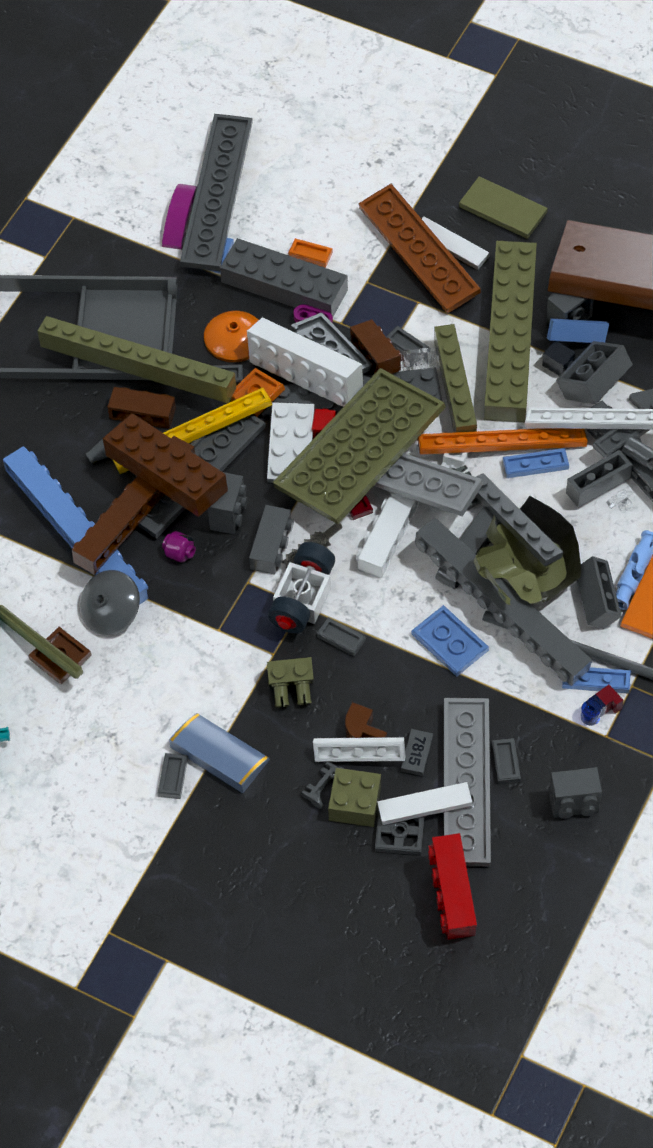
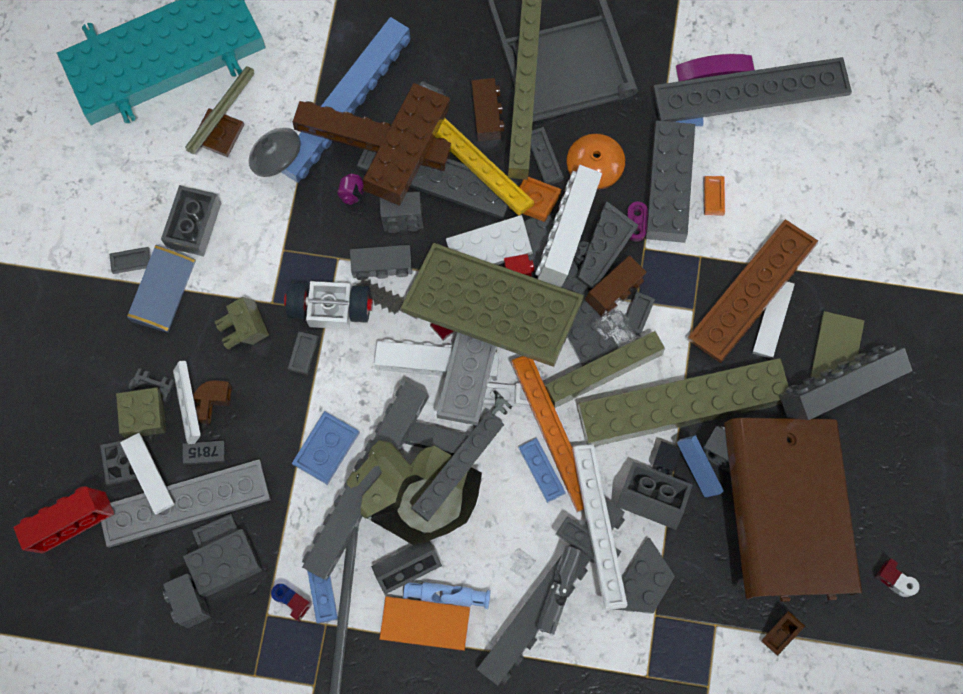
camera: 75 degrees right, 15 degrees up
dark grey brick [566,450,632,508] -> none
none -> dark grey brick [161,185,221,257]
none -> dark grey brick [183,529,262,598]
none -> dark grey brick [779,345,913,420]

